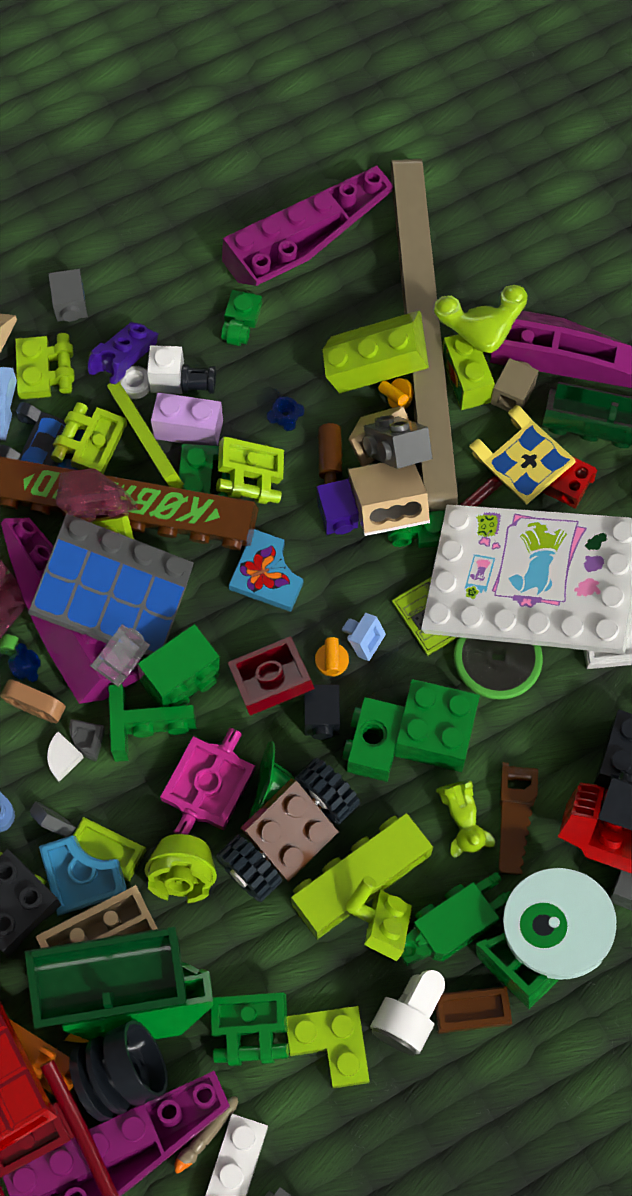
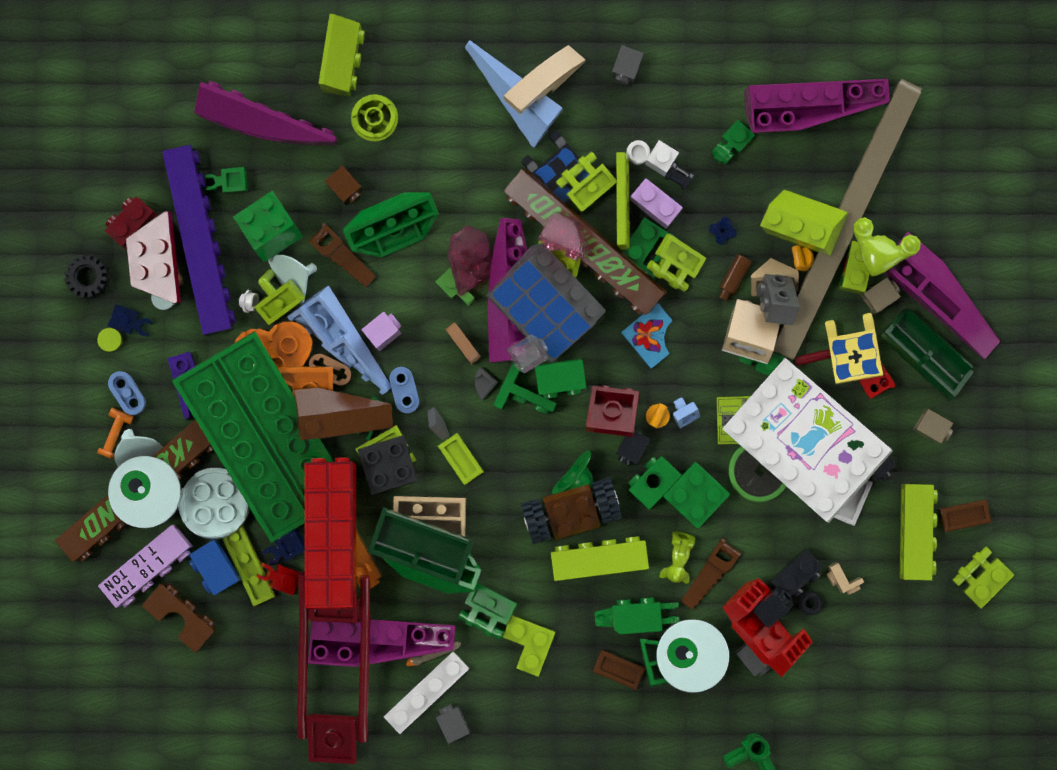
camera: 30 degrees right, 20 degrees up
clear blue plate [8,643,41,682] -> none
lime plate [15,333,75,400] -> none
dark azure tile [39,835,127,916] -> none
white tile [47,732,84,782] -> none
black wheel [69,1020,168,1122] -> none
dark purple plate [88,322,159,384] -> none
lime cone [145,834,217,903] -> none
dark pink plate [160,728,256,835] -> none
dark purple brick [317,479,359,535] -> none
lime plate [346,876,412,961] -> none
white piece [370,970,445,1056] -> none

